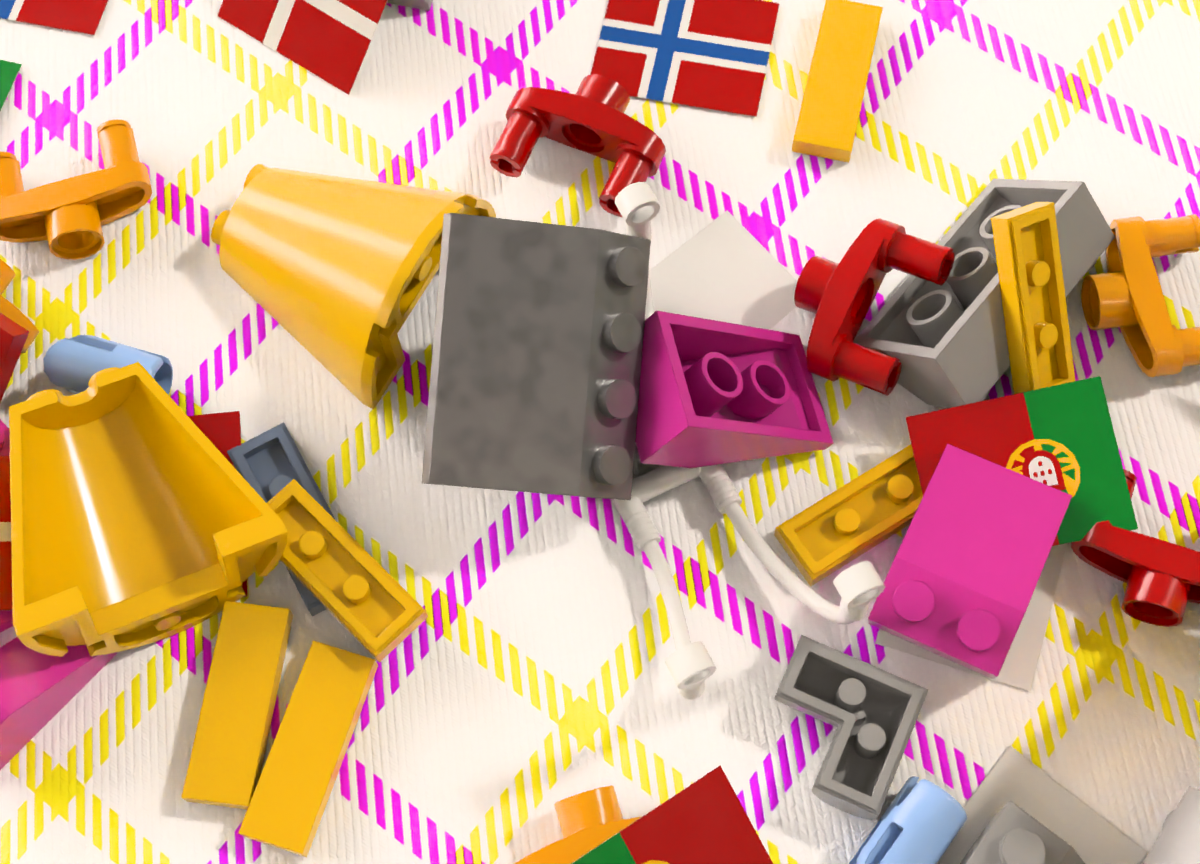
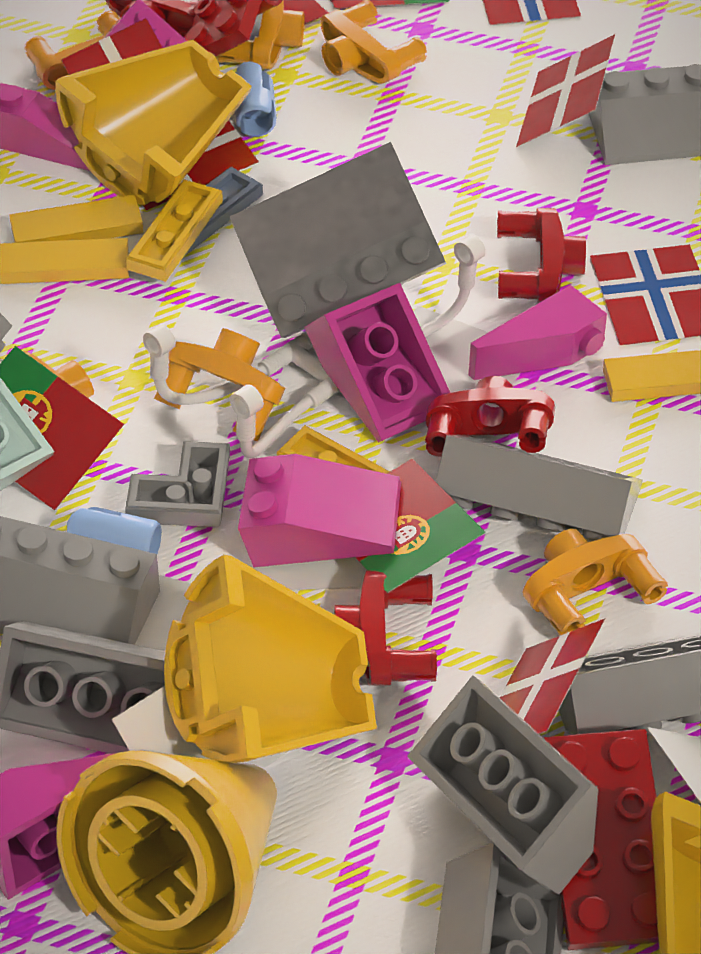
camera: 65 degrees right, 20 degrees down
yellow cone [211,164,496,409] -> none
yellow tile [991,202,1076,394] -> none
none -> light orange connector [153,328,286,442]
none -> dark pink slope [468,285,607,380]

